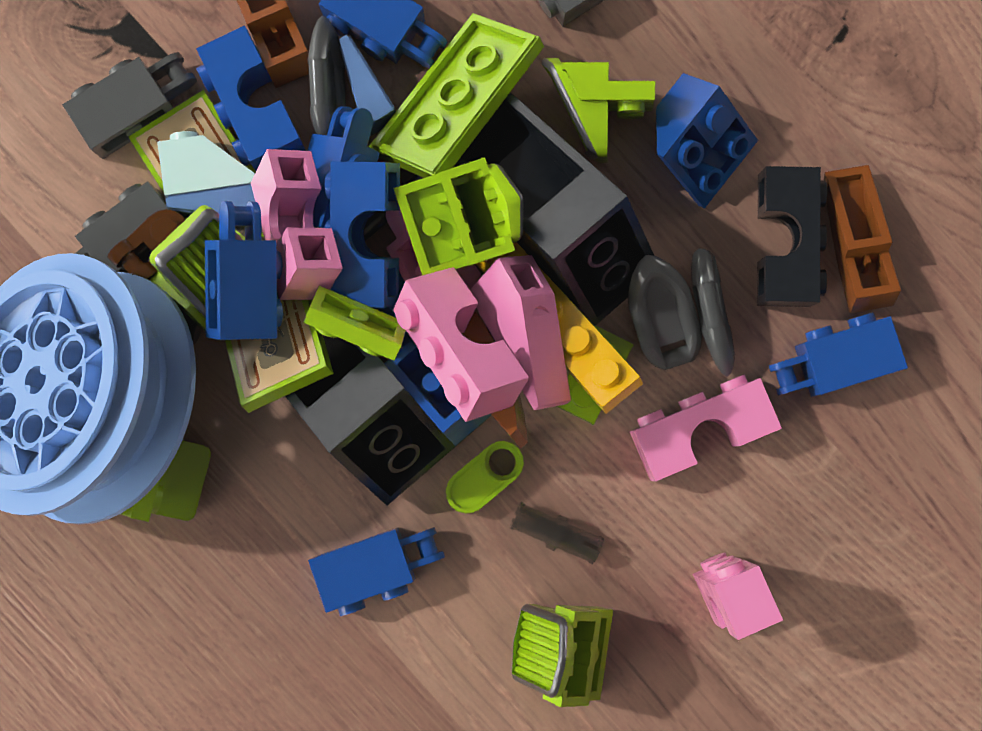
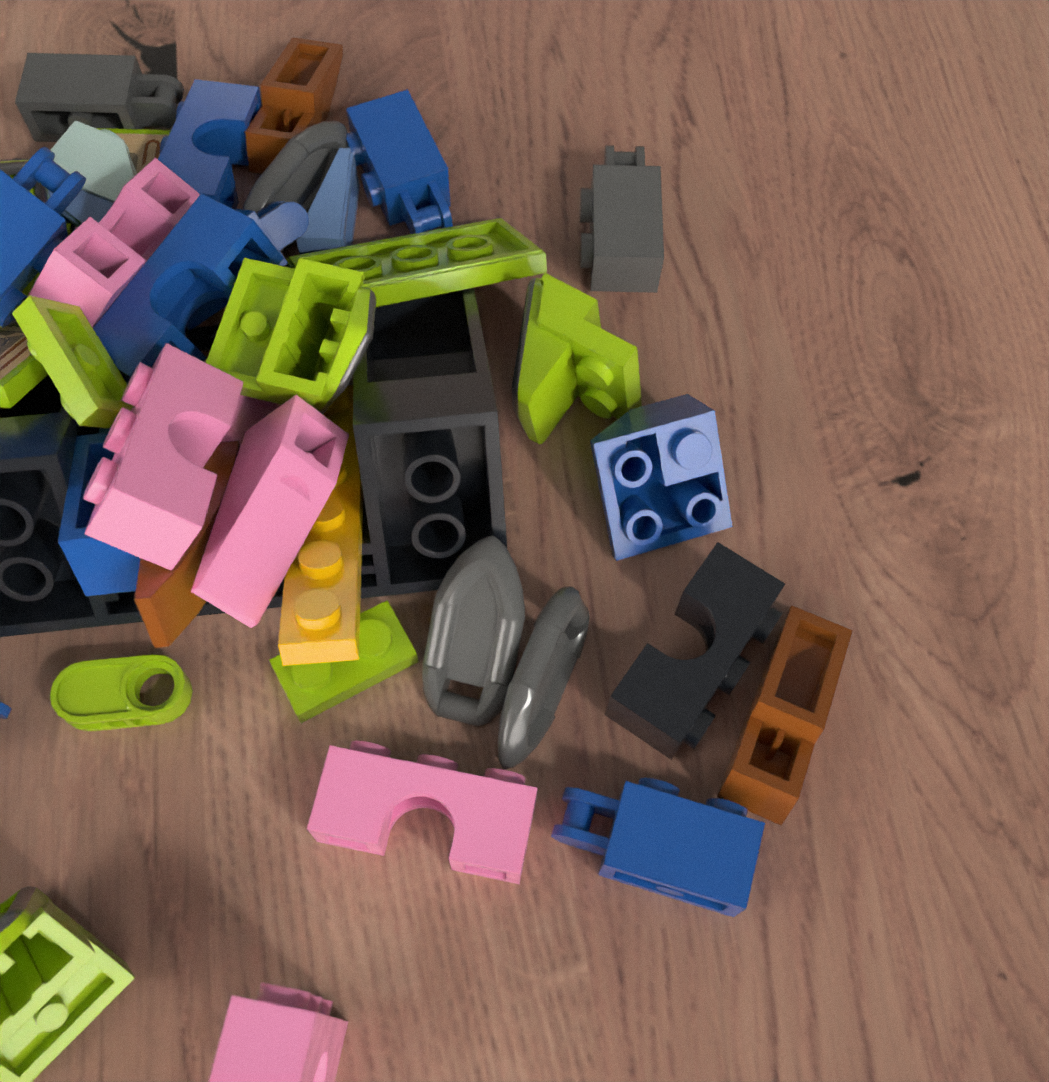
camera: 35 degrees right, 20 degrees down
clear smoke pin [510,502,604,564] -> none

